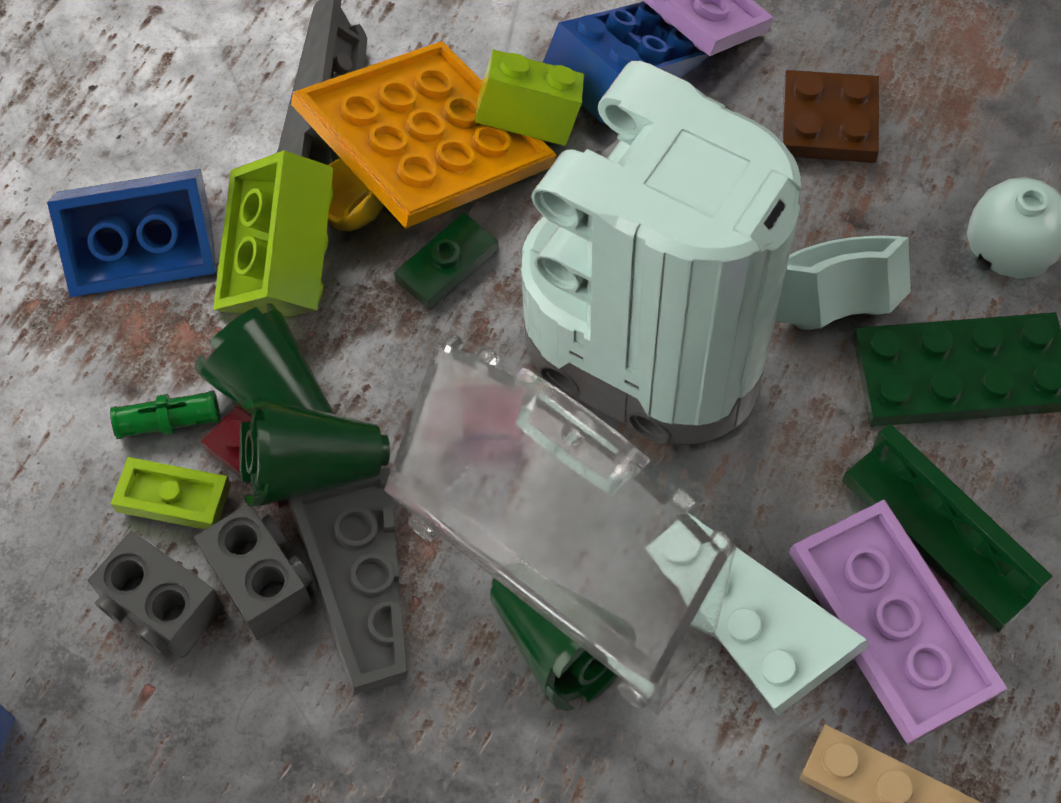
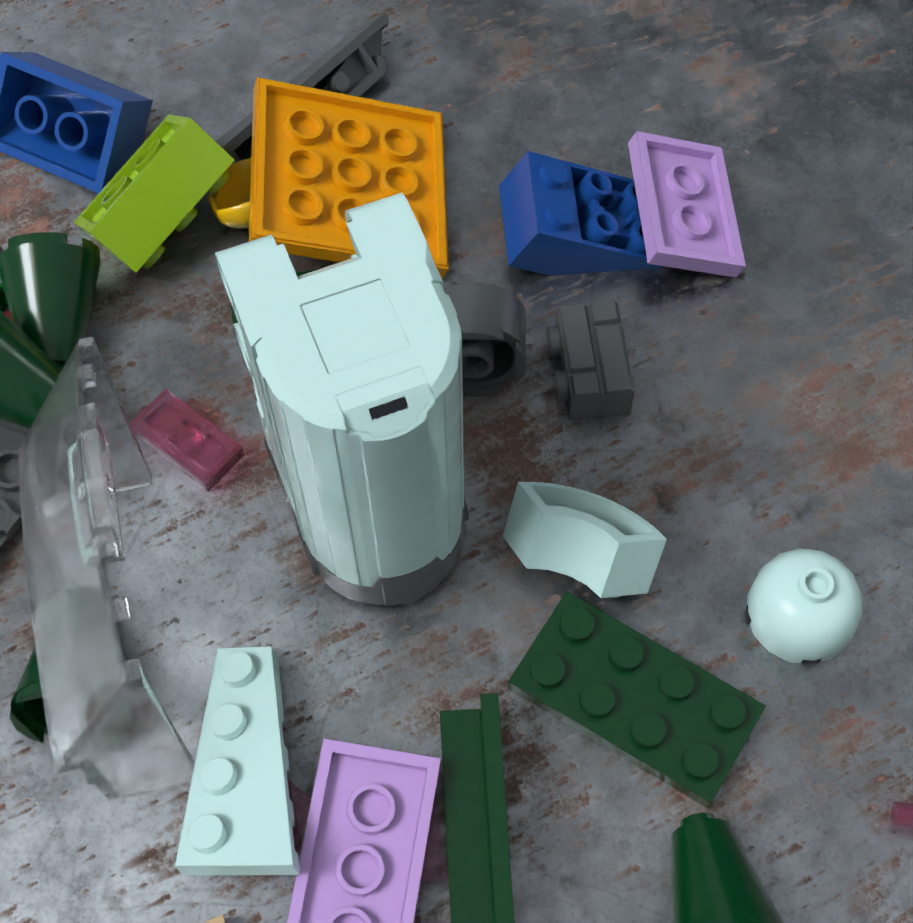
camera: 35 degrees right, 0 degrees up
lime brick [475,49,584,146] -> none
reddish brown plate [781,70,879,163] -> none

